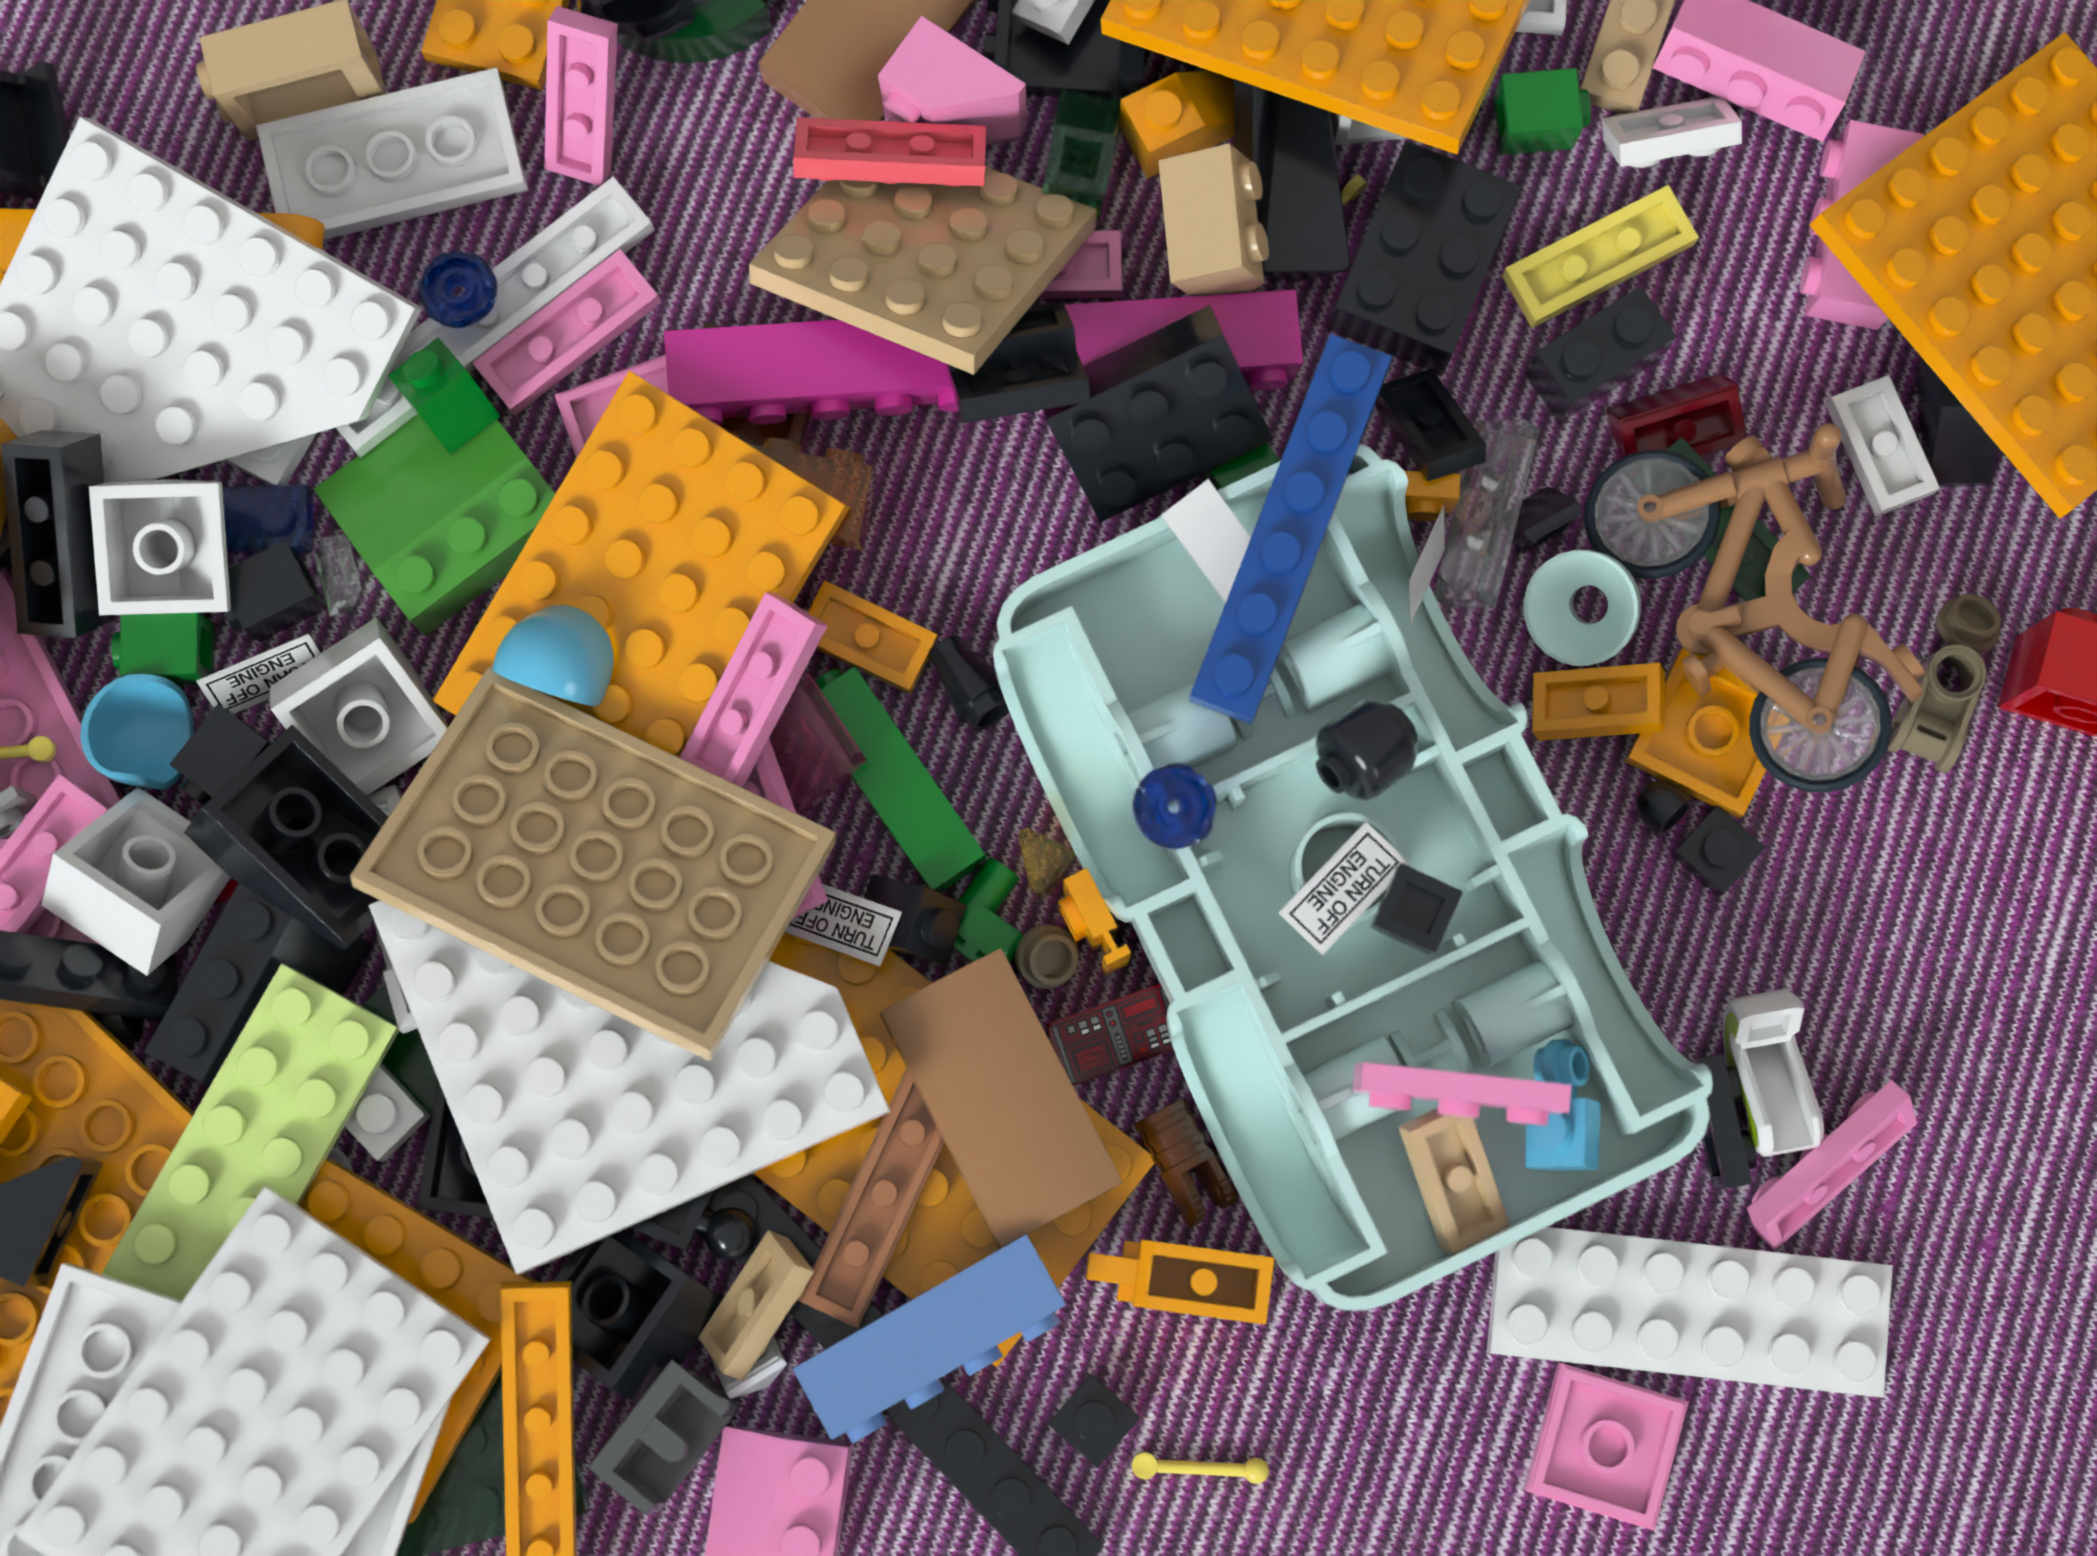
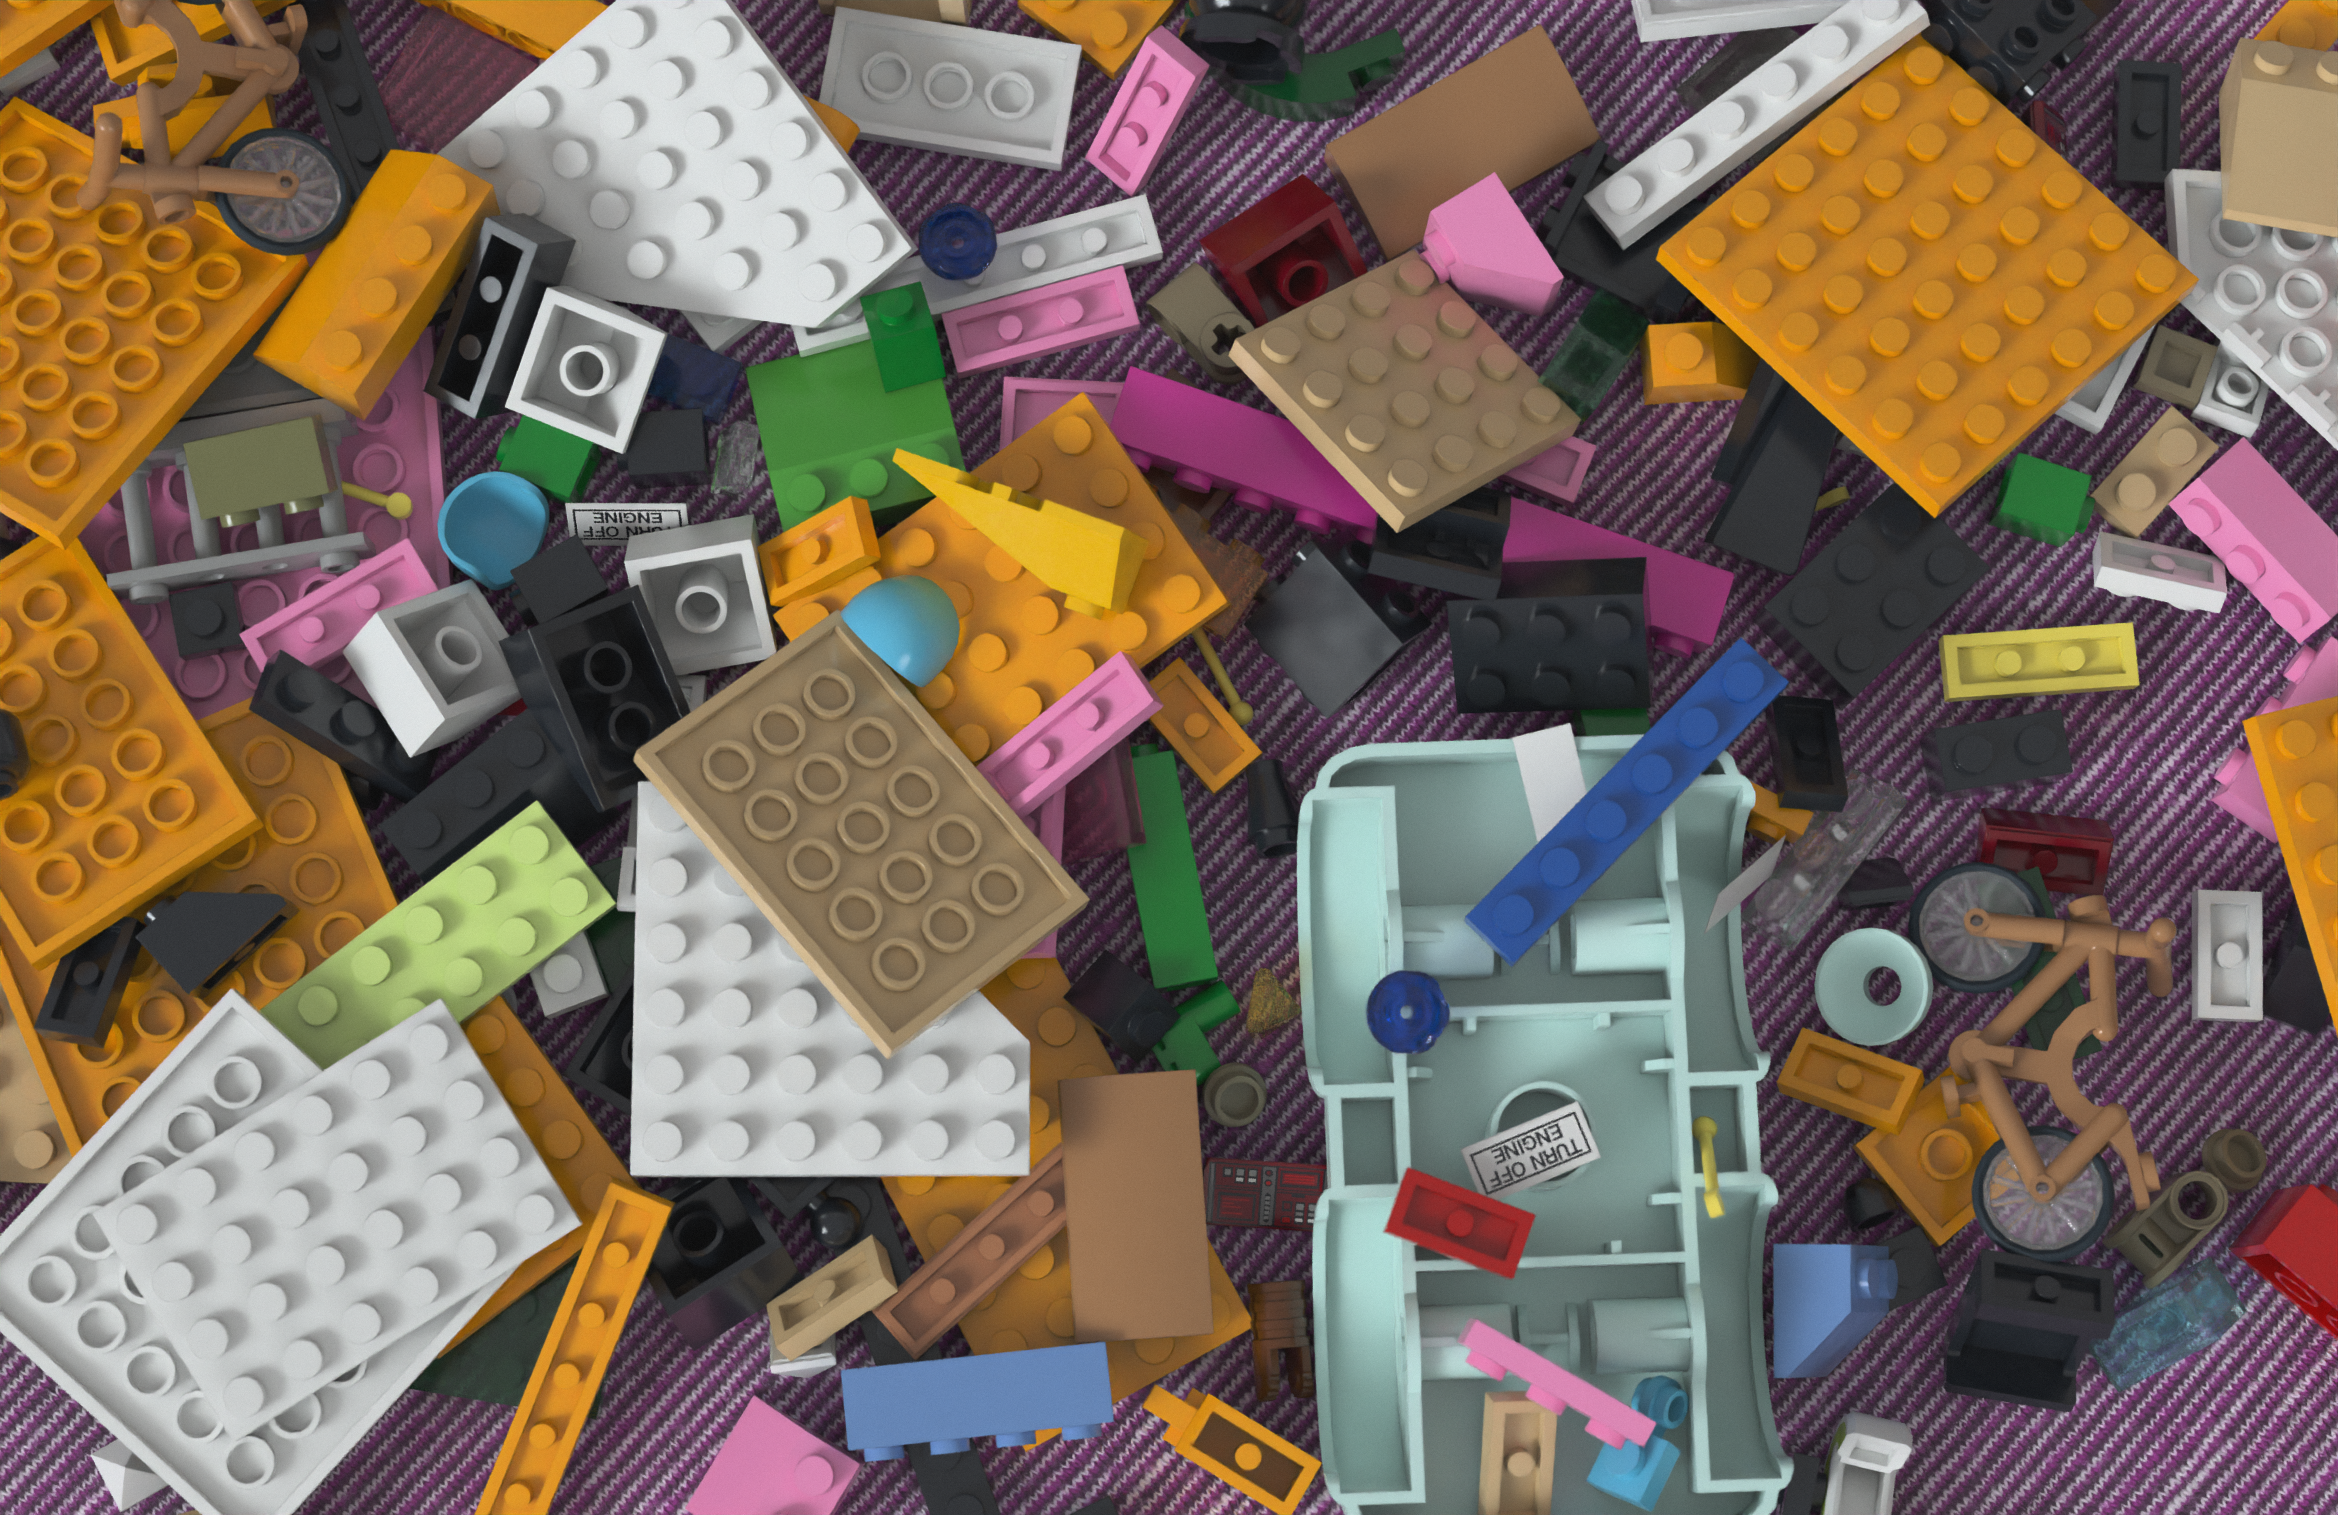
camera: 20 degrees right, 0 degrees up
dark grey window [588,1360,742,1516] -> none
white sticker [785,884,902,967] -> none
coral plate [793,117,986,187] -> none
light orange plate [1058,868,1131,977] -> none
tan slope [1158,143,1269,296] -> none
black head [1316,699,1418,801] -> none
black plate [1370,863,1463,956] -> none
none -> light orange plate [757,496,882,607]
none -> yellow wedge [892,448,1149,620]
none -> dark tan piece [1145,262,1254,385]
none -> light yellow hinge [1190,625,1254,726]
none -> dark red slope [1199,174,1368,329]
none -> black brick [1244,529,1432,719]
none -> red plate [1383,1167,1536,1280]
none -> light yellow hinge [1692,1116,1725,1218]
none -> medium blue slope [1773,1244,1898,1378]
none -> black panel [1944,1248,2115,1412]
none -> clear light blue slope [2088,1256,2247,1393]

